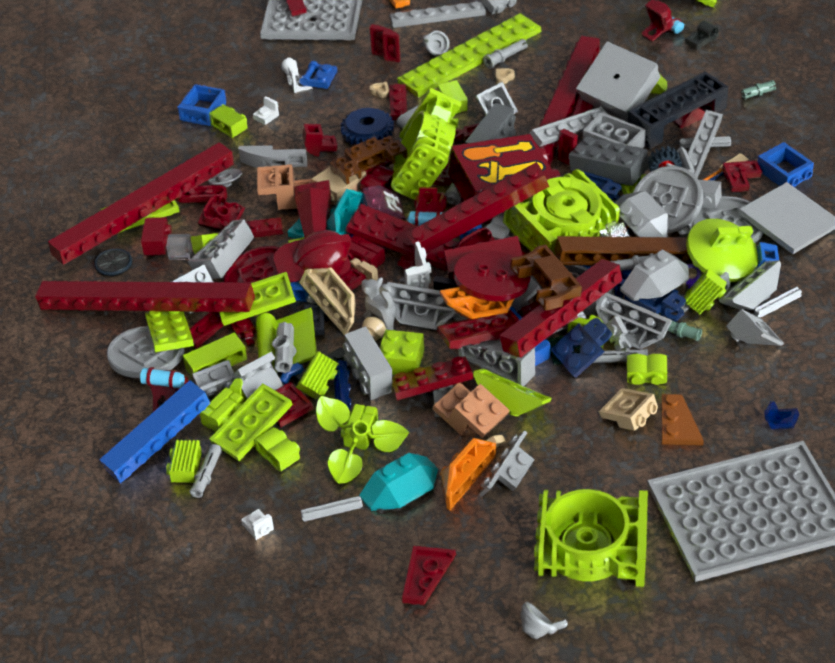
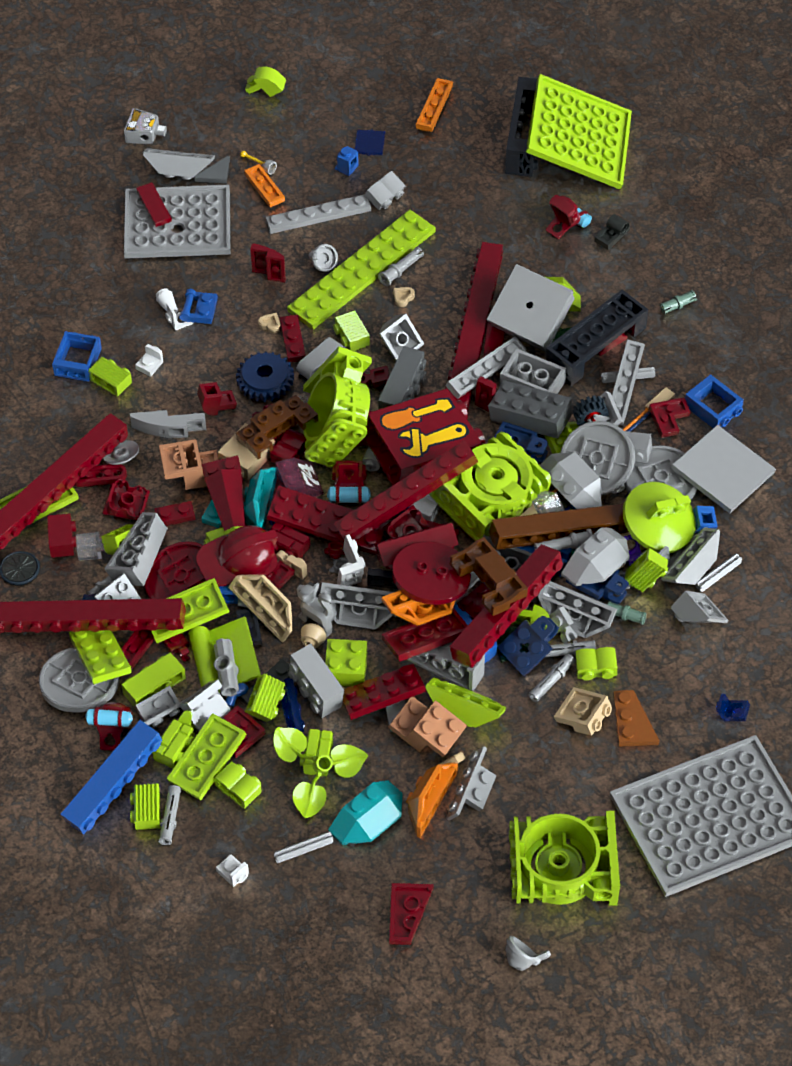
camera: 10 degrees left, 10 degrees up
none -> light grey pin [528,654,576,703]

